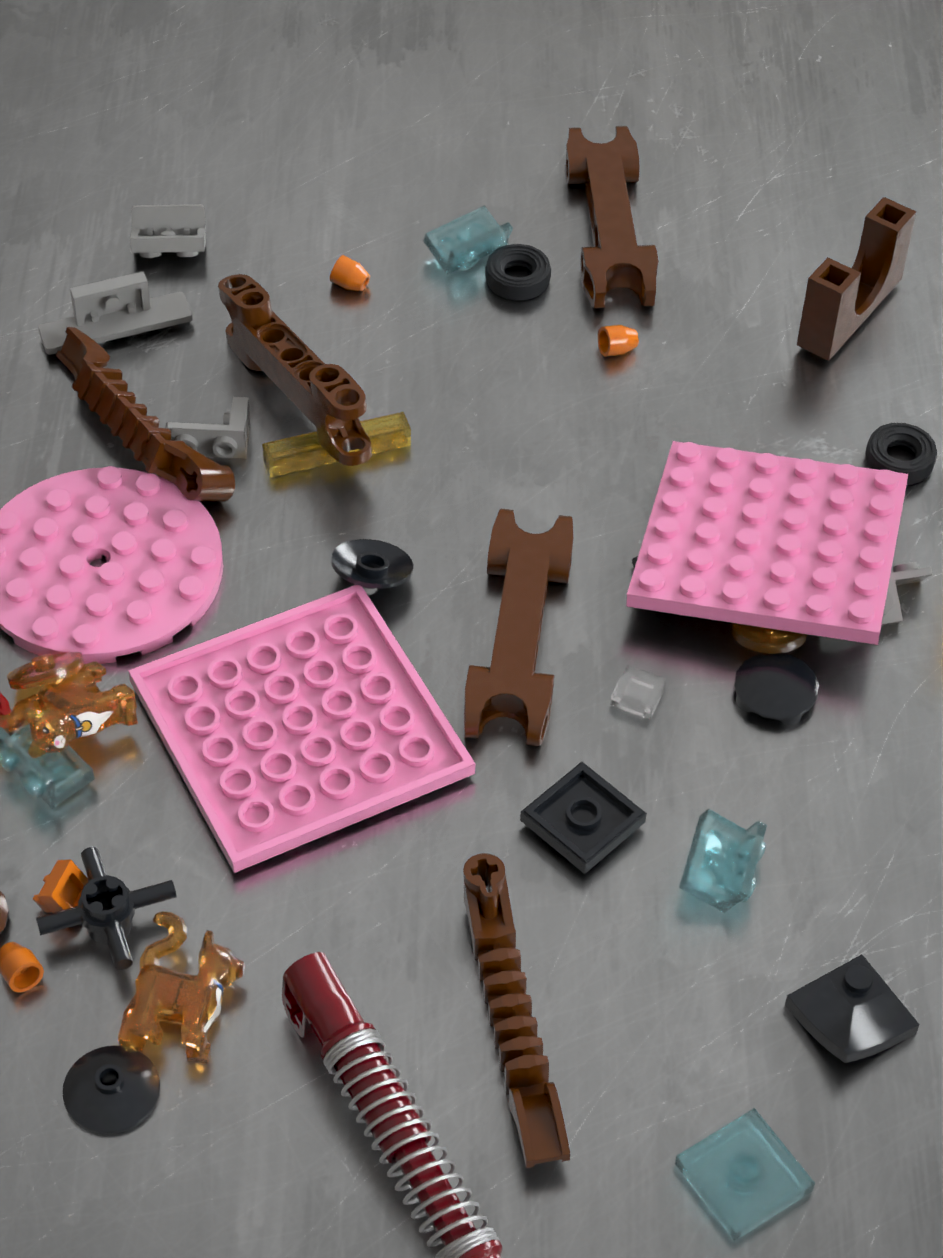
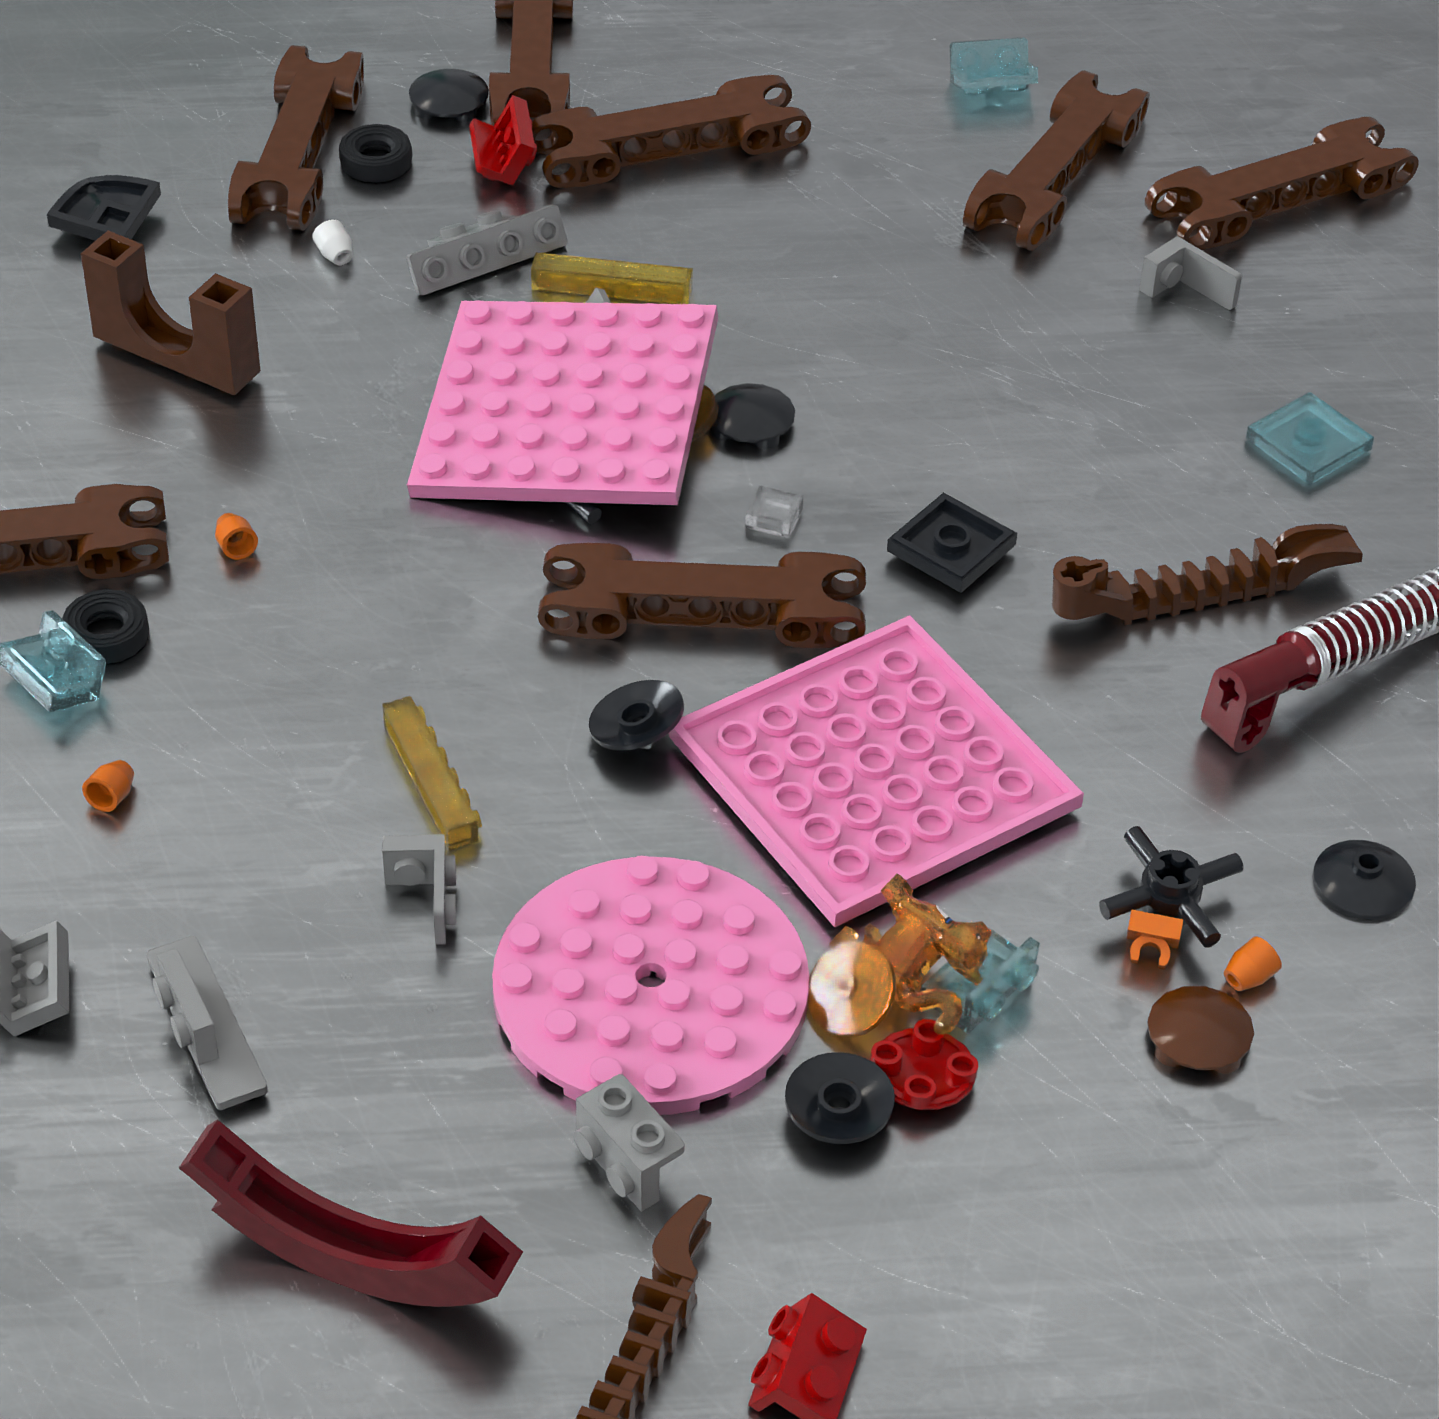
camera: 95 degrees left, 5 degrees down
reddish brown piece [56,327,235,502] -> none
clear orange animal [118,911,245,1064] -> none
reddish brown piece [218,274,372,466] -> none
clear light blue bracket [679,809,767,913] -> none
black plate [785,954,920,1063] -> none
black tyre [865,423,937,485] -> none

